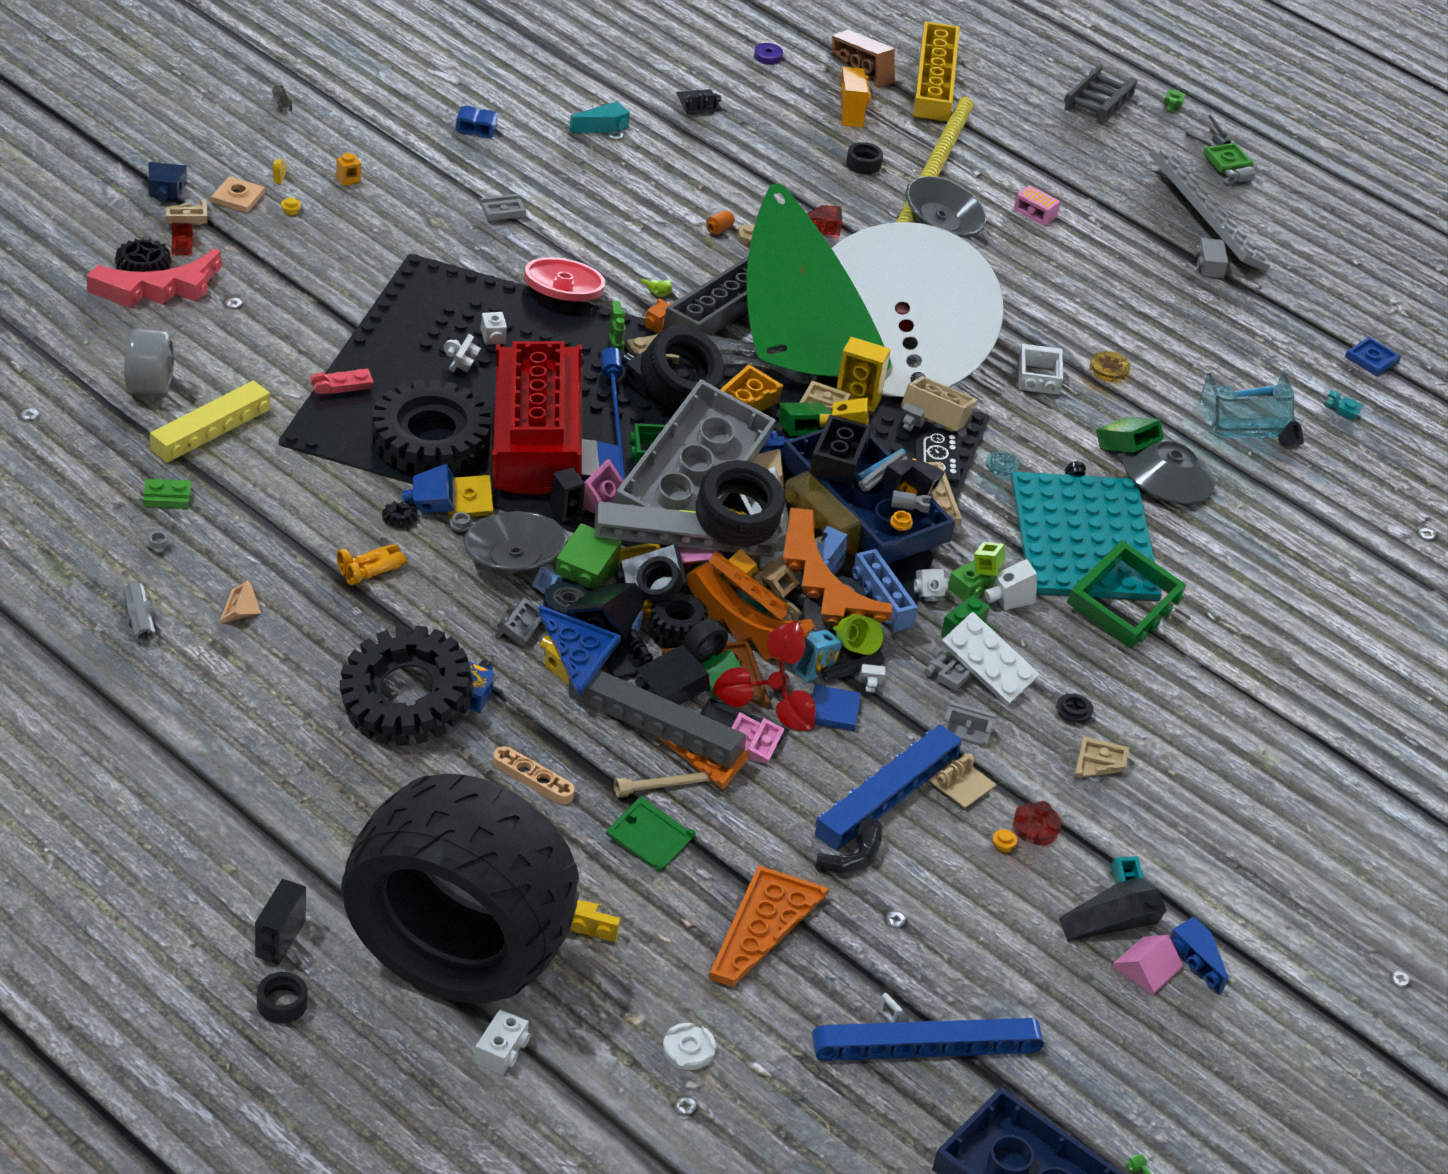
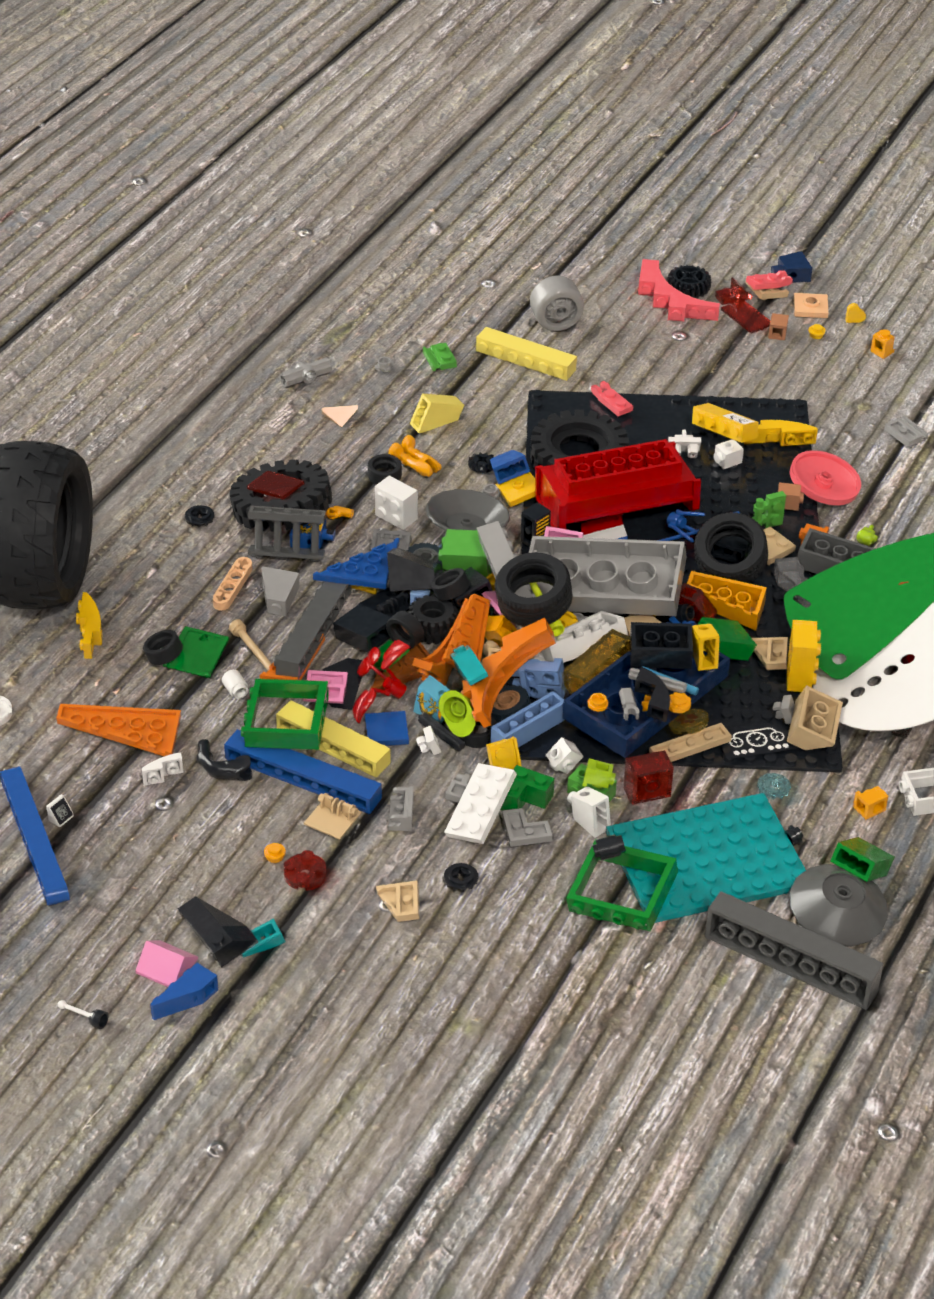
camera: 80 degrees right, 0 degrees up
none -> black hinge [58,1000,109,1029]
none -> white slope [142,752,183,786]
none -> black tyre [143,630,183,665]
none -> black gear [185,505,215,527]
none -> white brick [222,670,249,699]
none -> green window [241,679,329,750]
none -> clear red piece [246,471,304,499]
none -> dark grey fence [248,506,326,561]
none -> light grey slope [261,566,300,616]
none -> light yellow brick [276,700,391,778]
none -> black tyre [367,454,402,484]
none -> white brick [375,476,418,530]
none -> light yellow slope [410,393,464,433]
none -> teal slope [450,645,488,686]
none -> yellow plate [486,736,522,770]
none -> light grey plate [502,808,552,847]
none -> black brick [592,834,626,861]
none -> clear red brick [623,750,674,805]
none -> blue plant [667,509,705,542]
none -> yellow brick [692,403,759,443]
none -> dark grey brick [705,891,884,1010]
none -> clear red piece [721,299,770,334]
none -> yellow slope [744,420,818,446]
none -> coral hinge [746,271,793,290]
none -> nougat brick [768,313,789,341]
none -> nougat brick [778,483,804,511]
none -> light orange brick [853,786,888,820]

